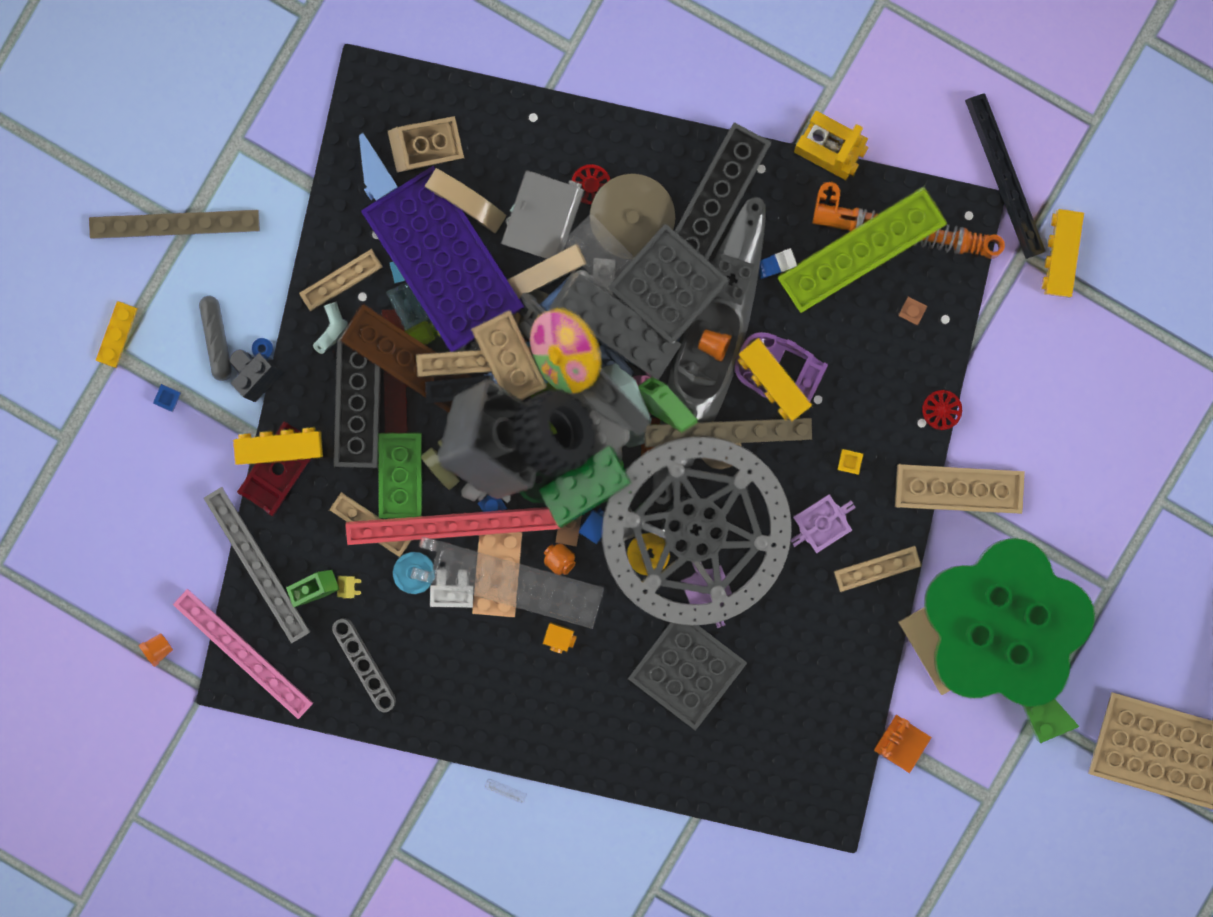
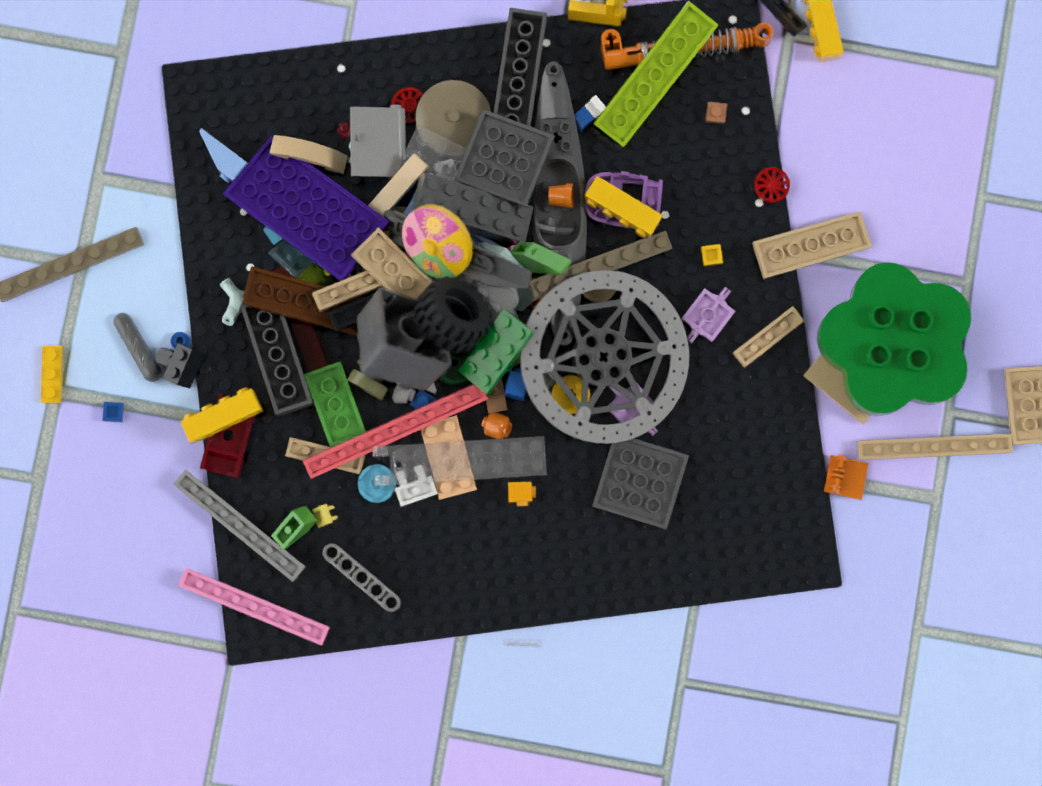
camera: 20 degrees left, 5 degrees down
orange piece [138,633,173,667] -> none
tan tile [299,249,383,311] -> none
tan slope [388,116,464,173] -> none
bright green wedge [1022,699,1080,743] -> none
none -> dark red plate [337,122,350,140]
none -> tan plate [857,434,1013,460]

